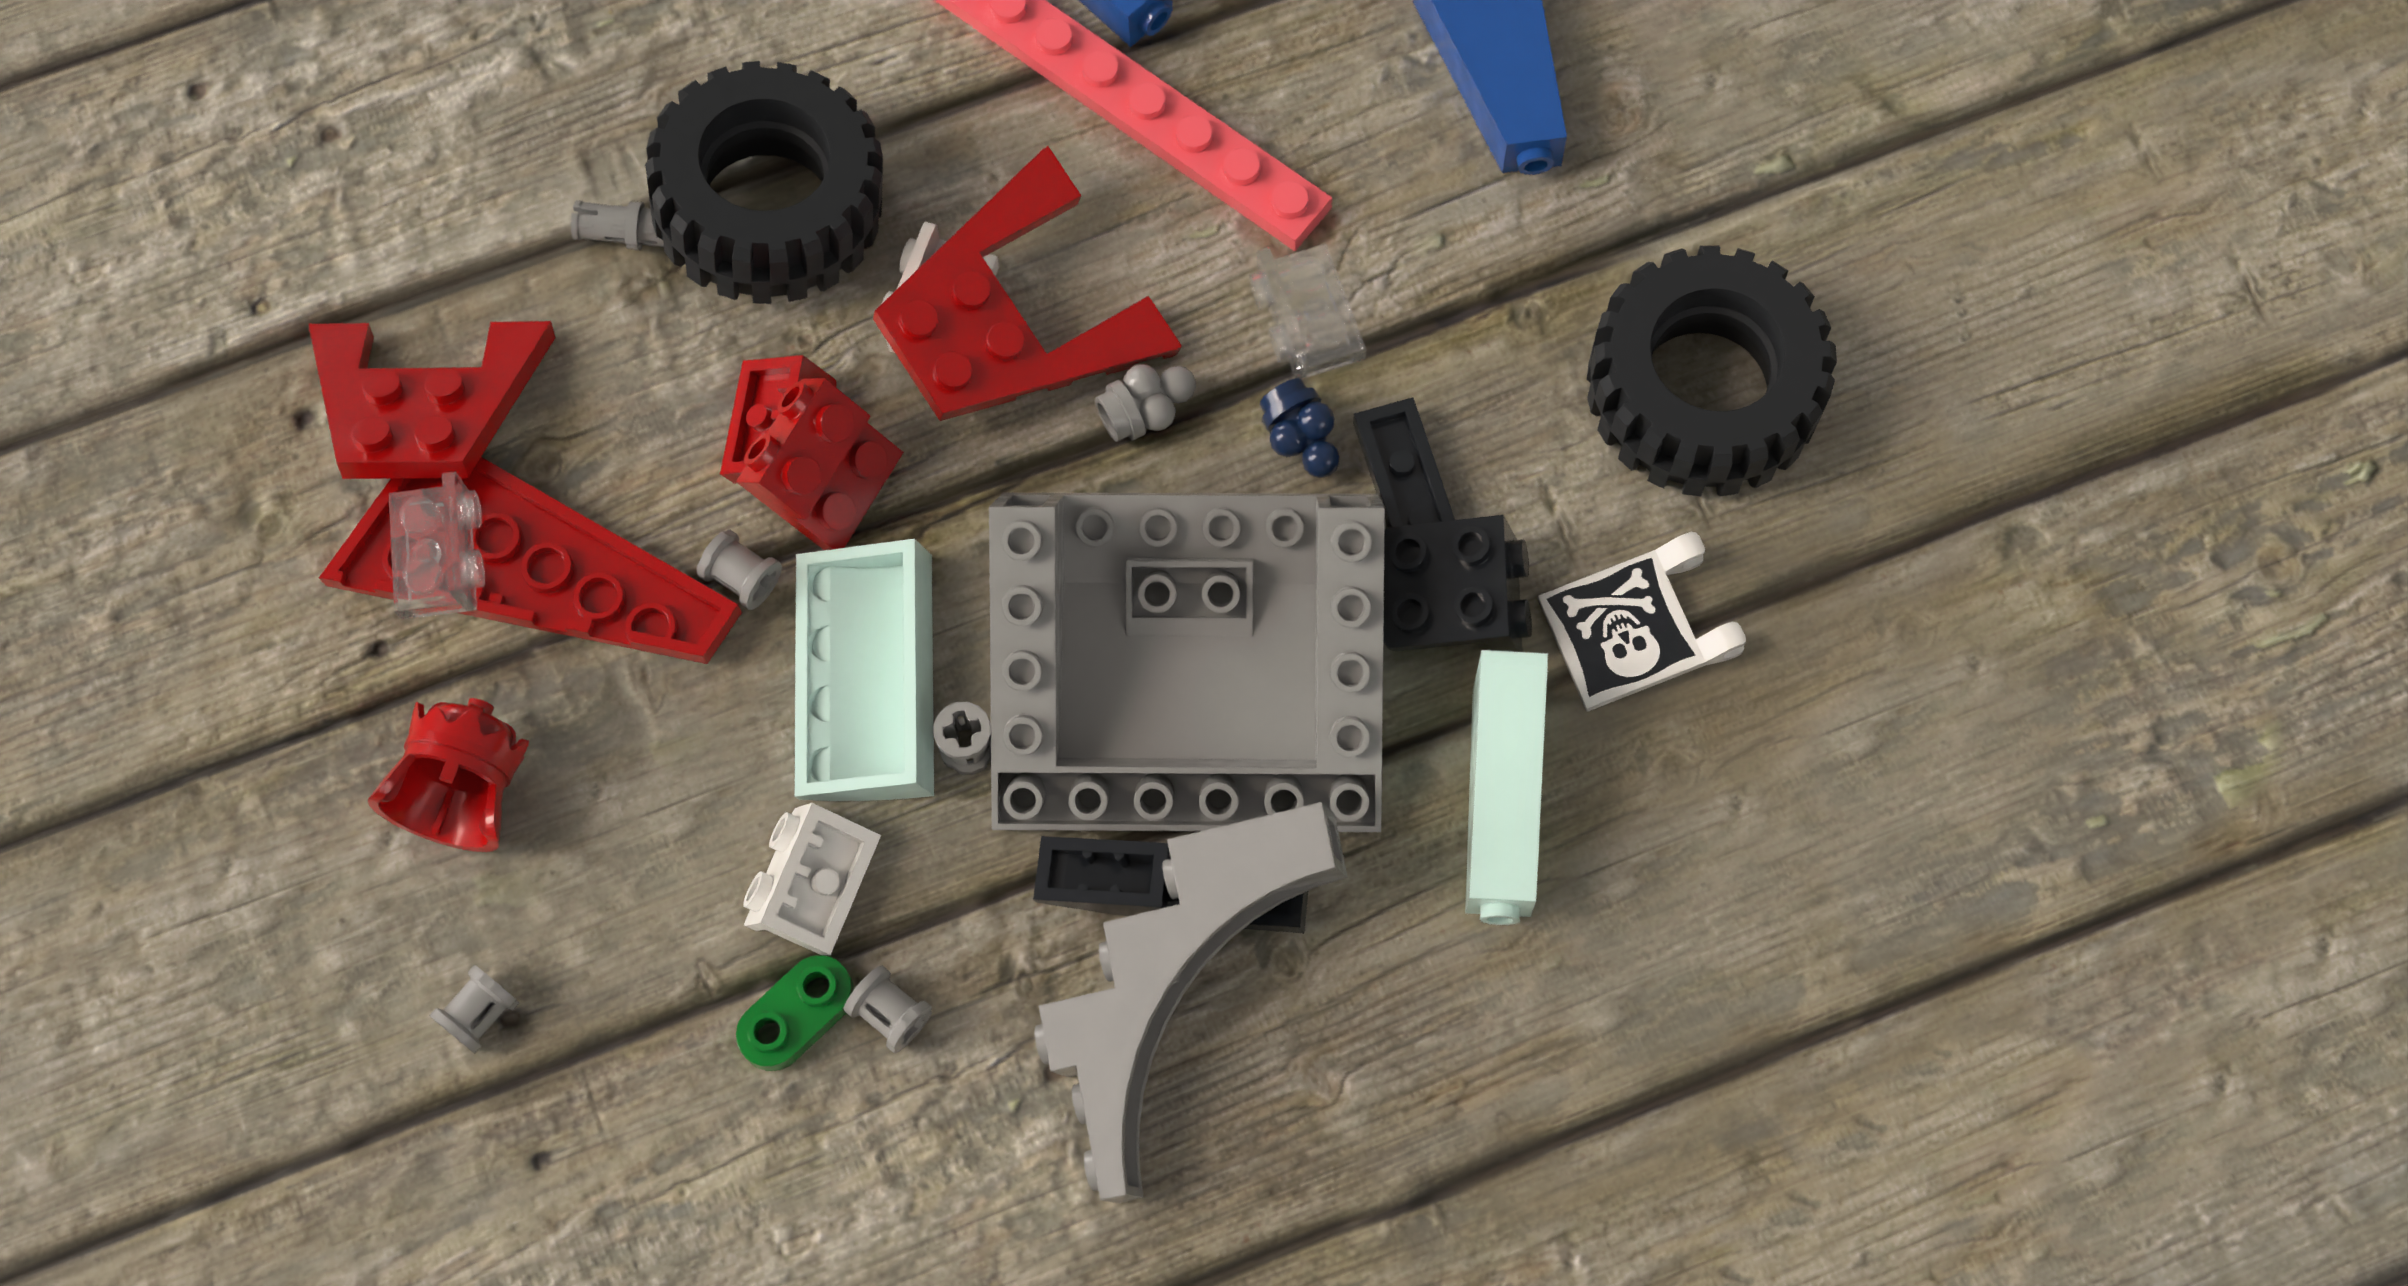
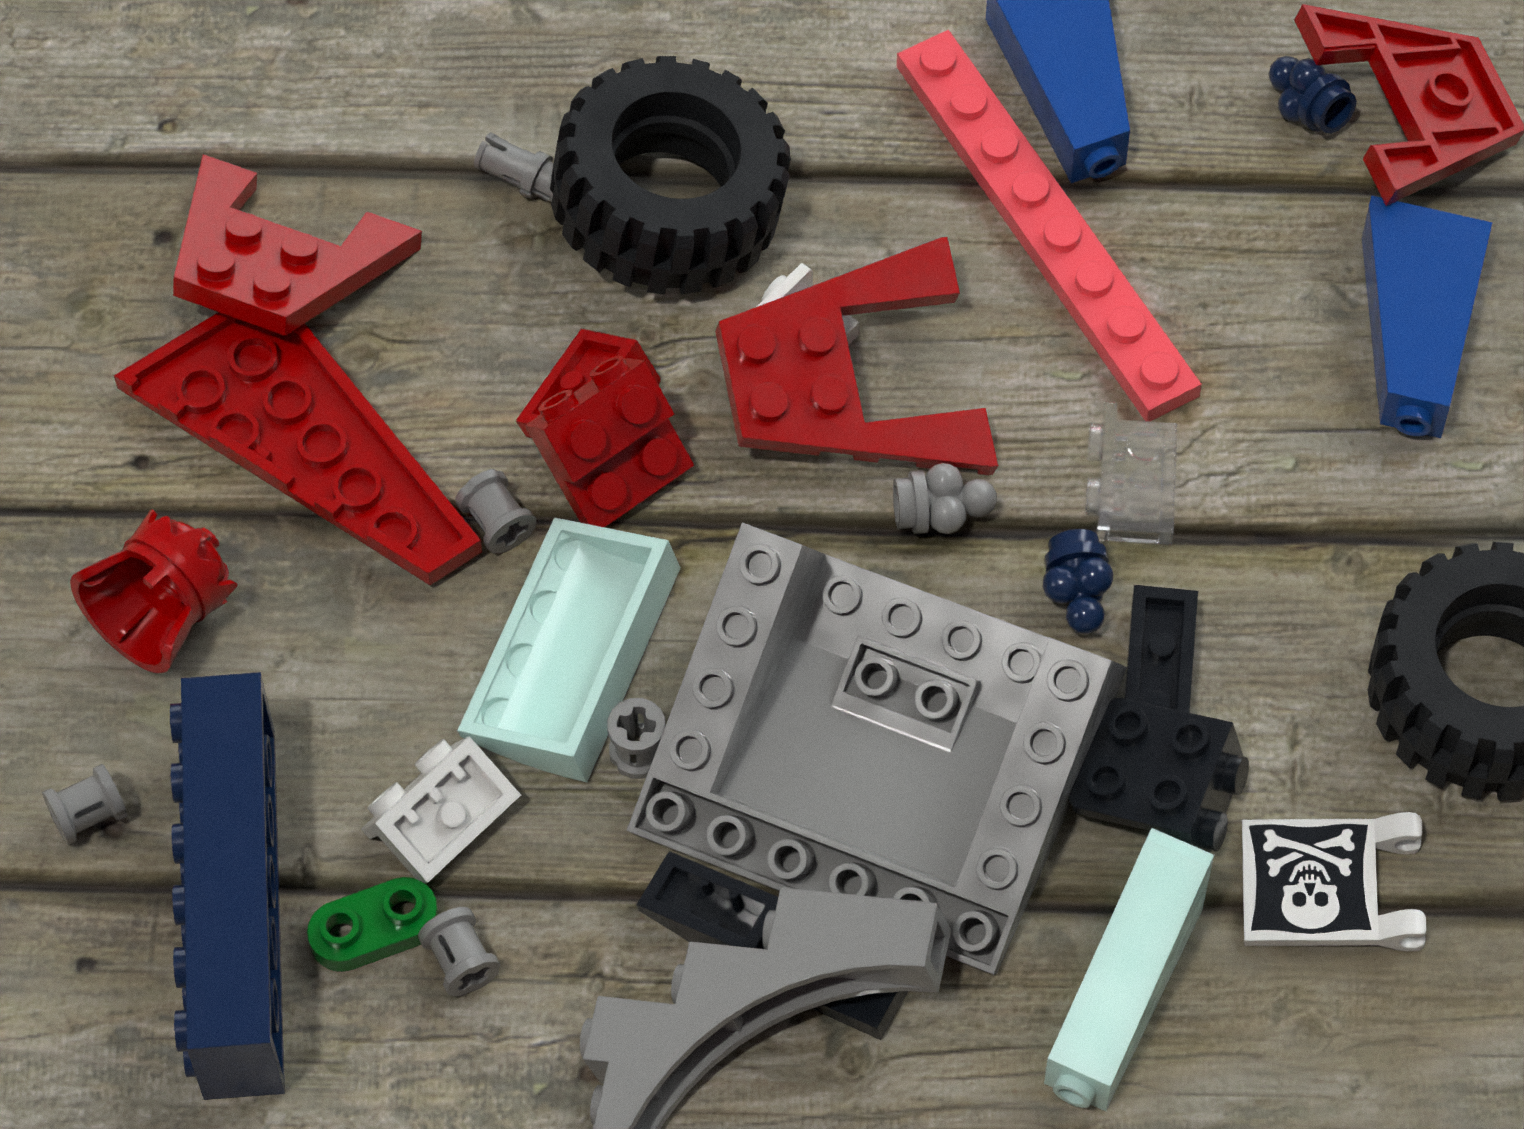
camera: 20 degrees right, 10 degrees down
clear bracket [389,472,485,620] -> none
none -> dark blue brick [170,672,285,1100]

